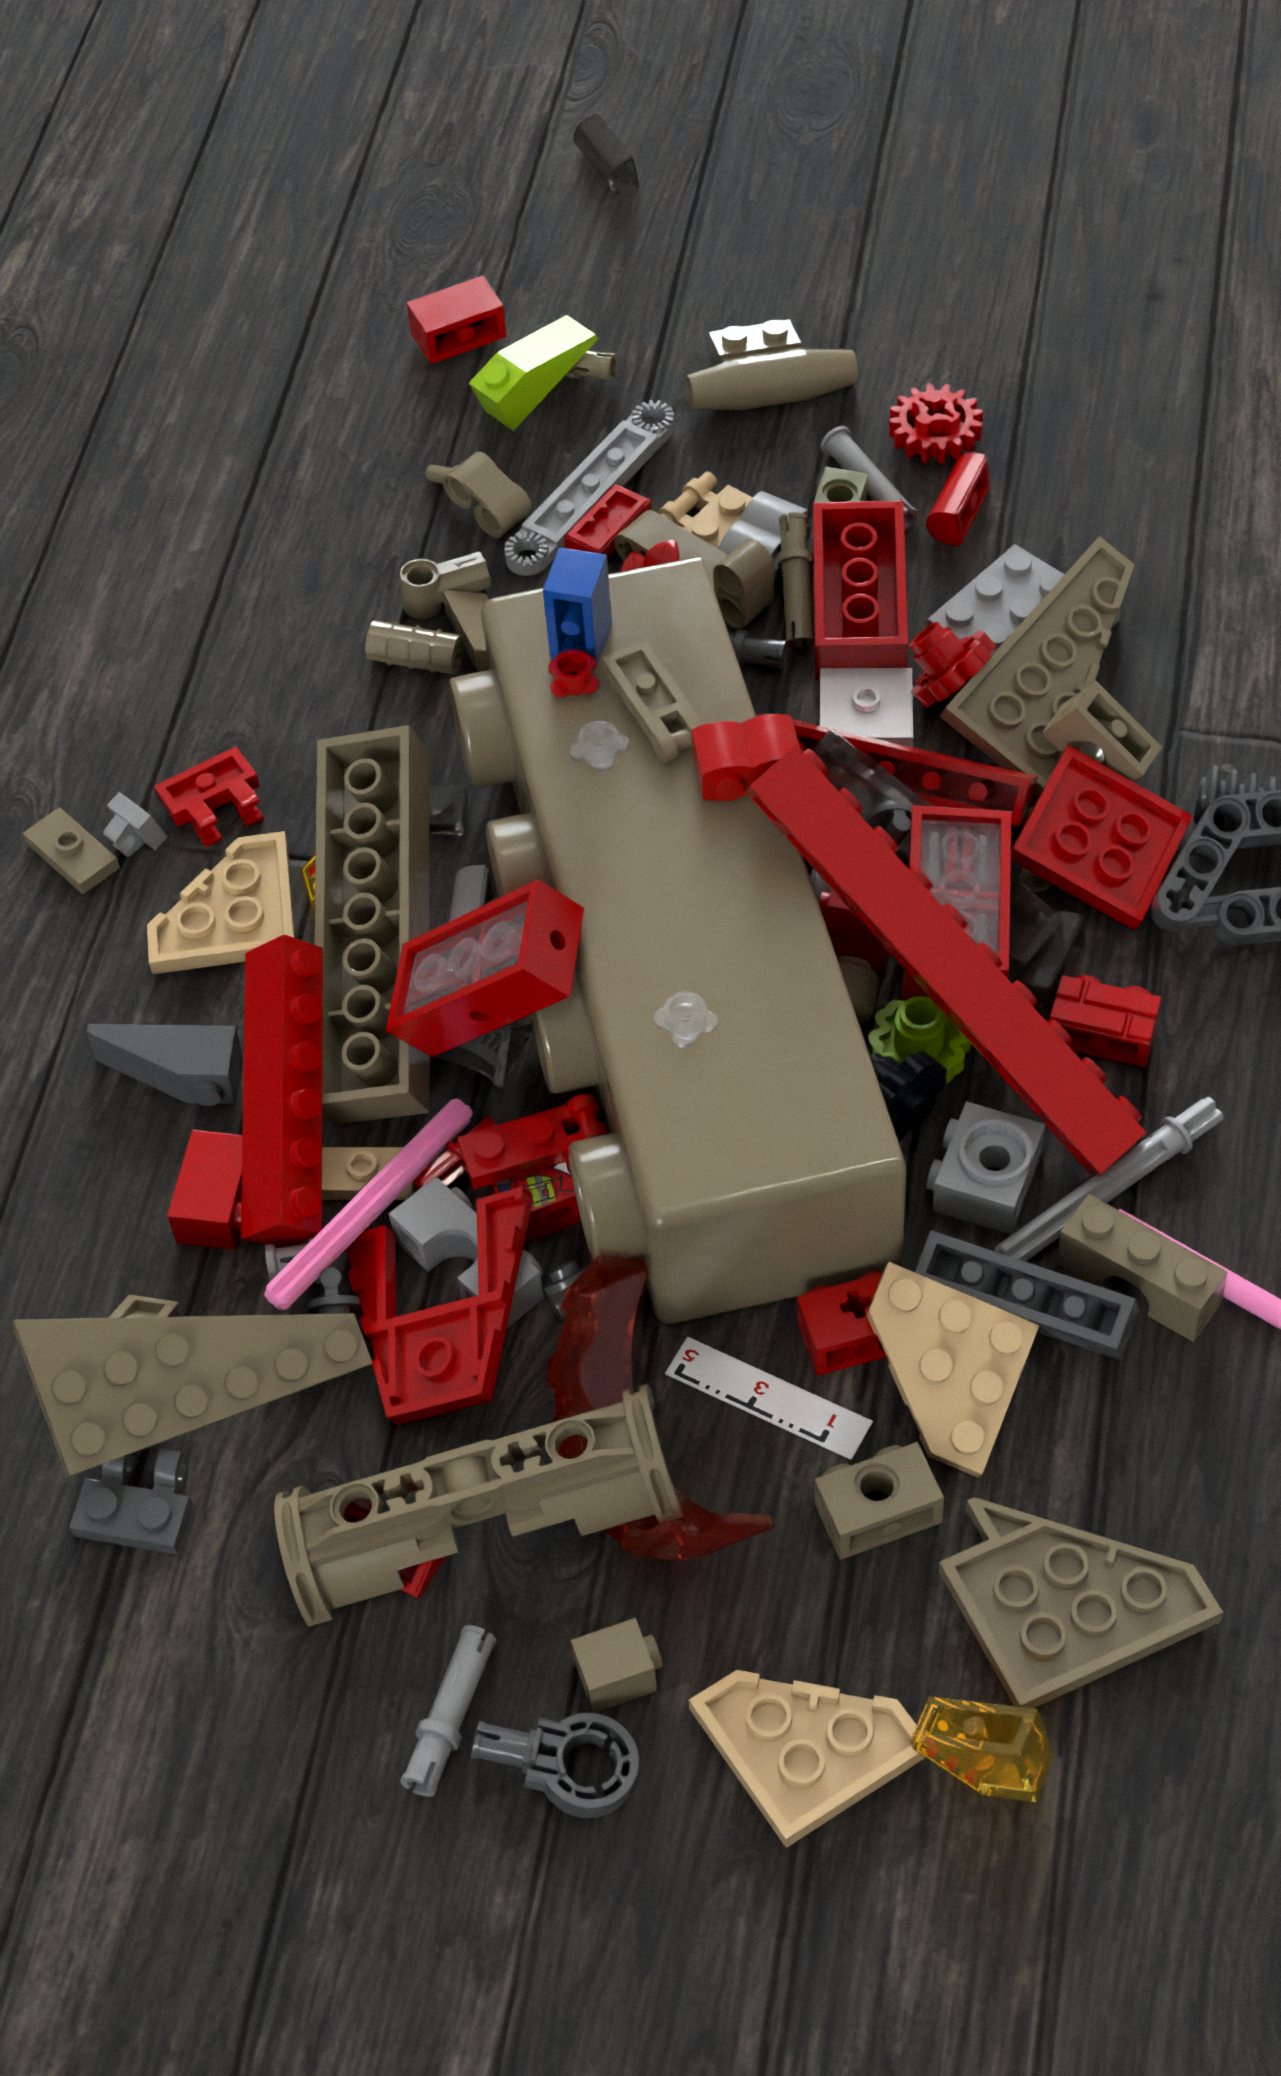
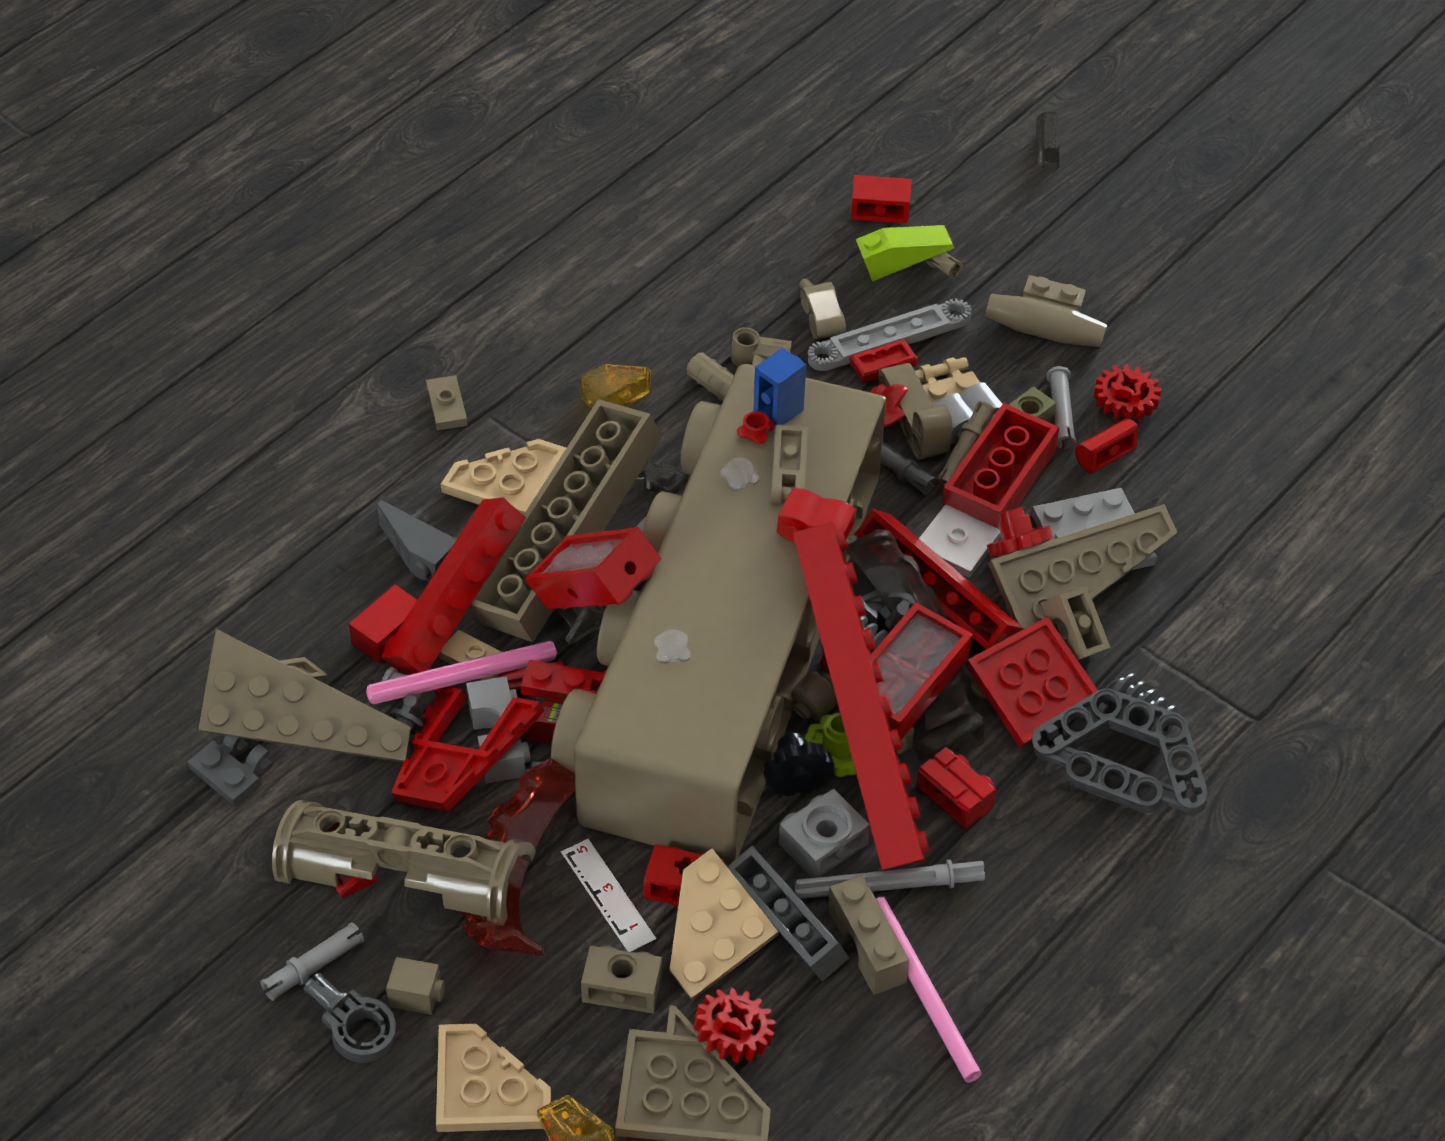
camera: 25 degrees right, 5 degrees down
light grey tile [103,792,167,857] -> none
red plate [153,746,264,848] -> none
none -> clear yellow slope [580,364,651,409]
none -> red gear [693,988,775,1063]

